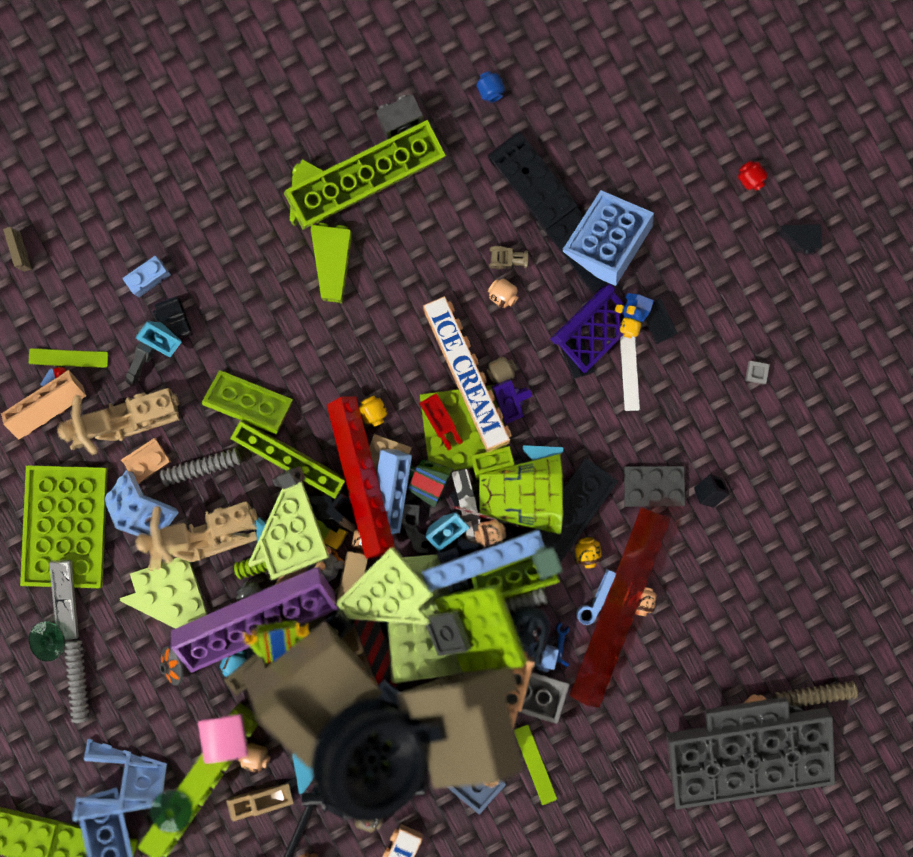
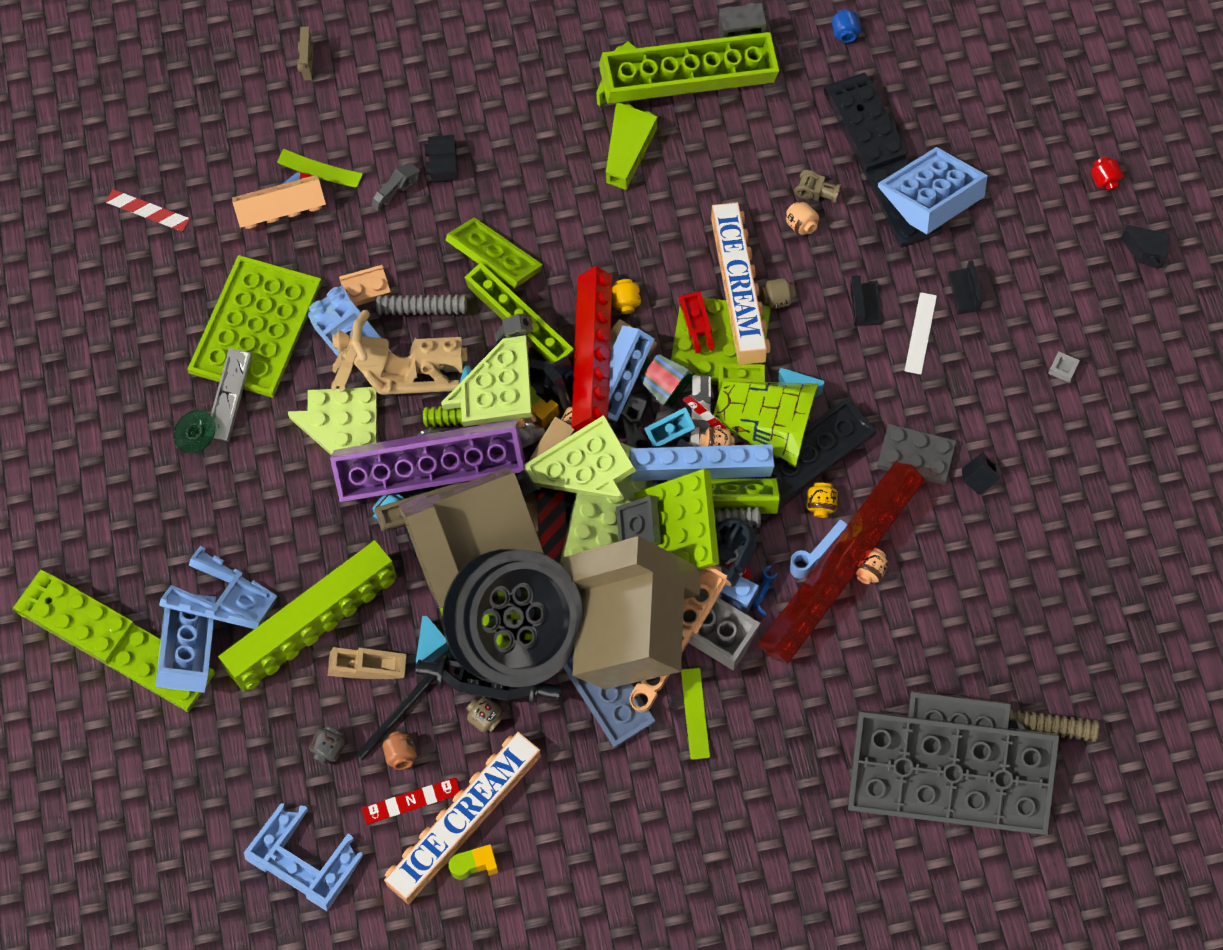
camera: 20 degrees right, 20 degrees down
tan piece [58,388,180,454] -> none
light grey piece [64,640,90,723] -> none
light blue brick [122,256,171,297] -> none
medium azure slope [136,321,181,357] -> none
clear green dish [151,790,193,833] -> none
dark grey dish [159,646,184,685] -> none
bright pink slope [198,714,249,763] -> none
light nougat head [238,743,270,773] -> none
torso [243,620,309,663] -> none
black panel [411,718,448,747] -> none
dark purple hinge [491,379,532,424] -> none
sand green brick [532,546,562,580] -> none
dark purple fence [550,284,625,373] -> none
piece [615,293,654,339] -> none

